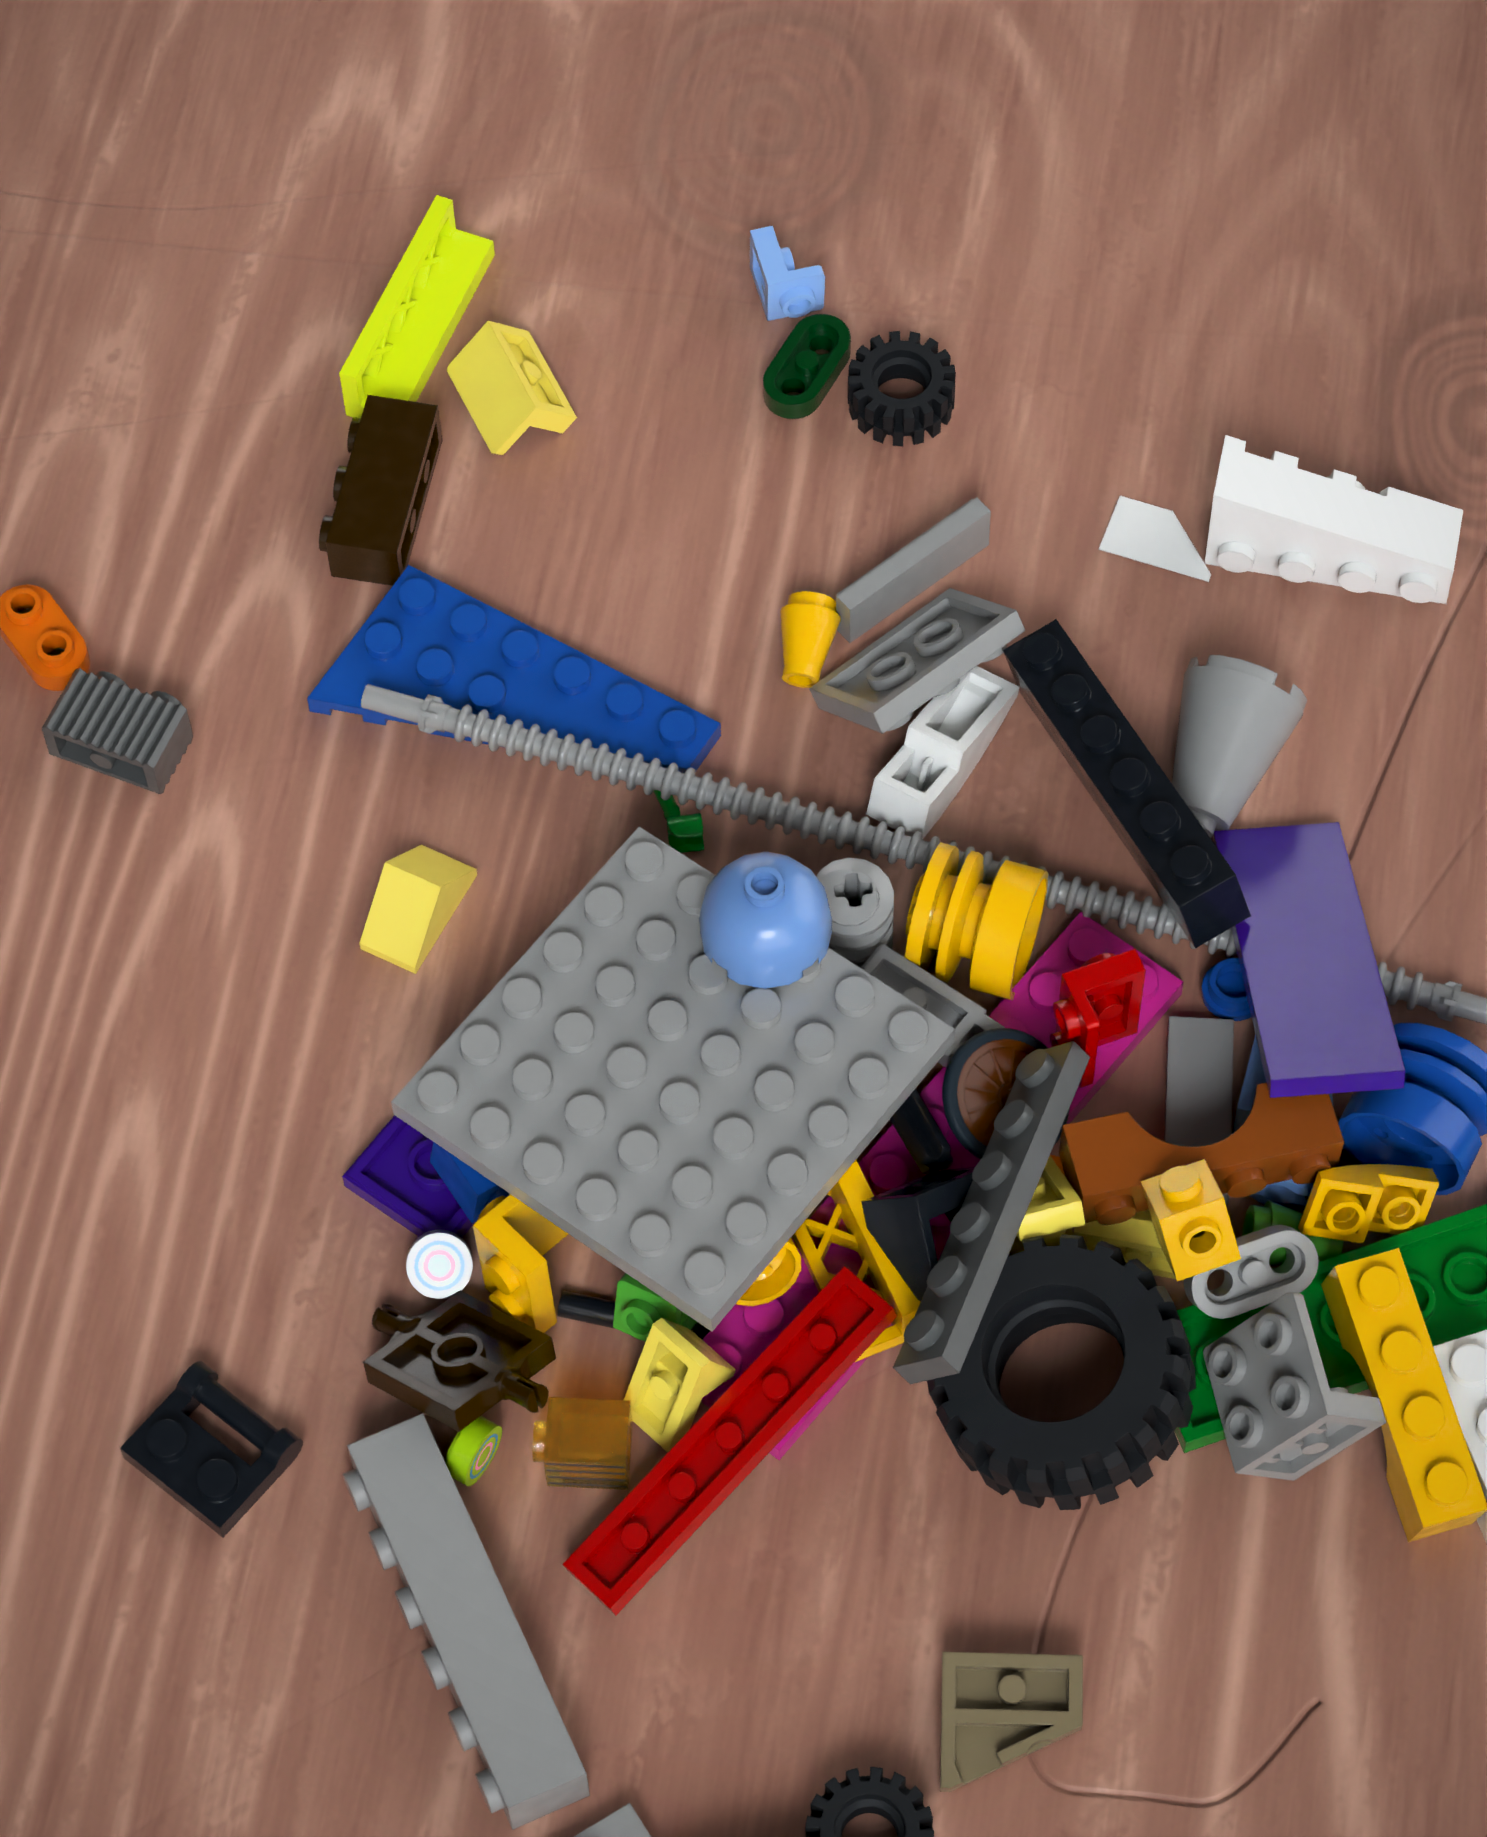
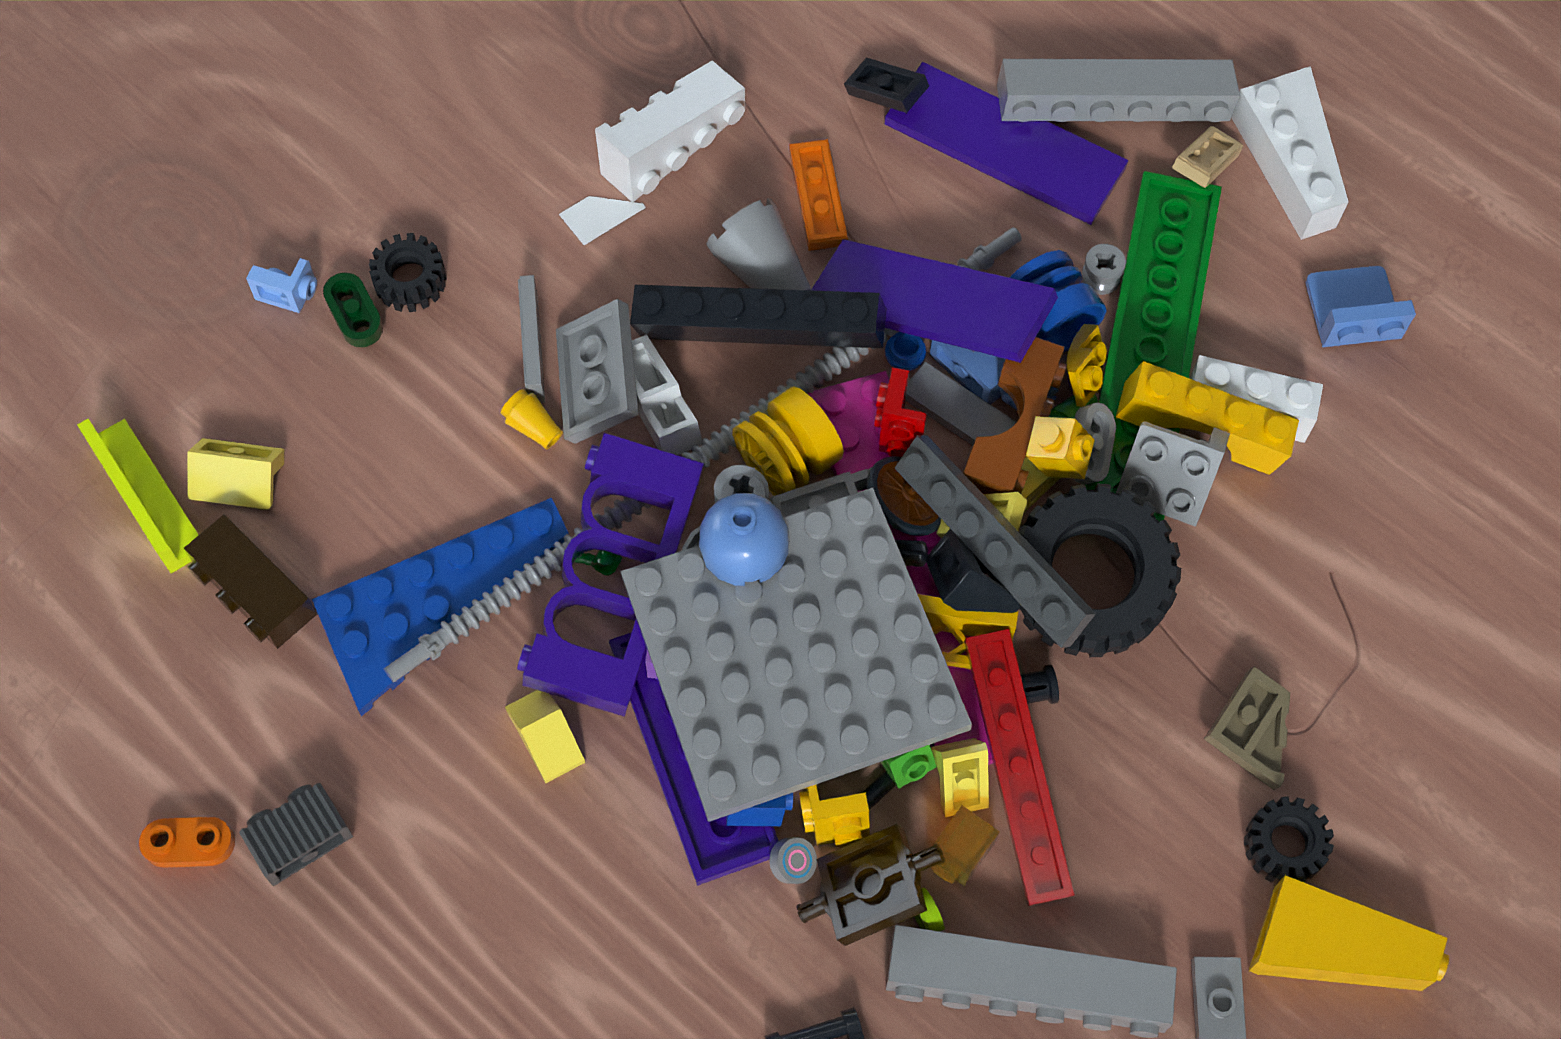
camera: 60 degrees left, 5 degrees up
none -> dark purple fence [517,433,704,717]
none -> orange tile [789,139,848,251]
none -> black bush [1020,664,1059,704]

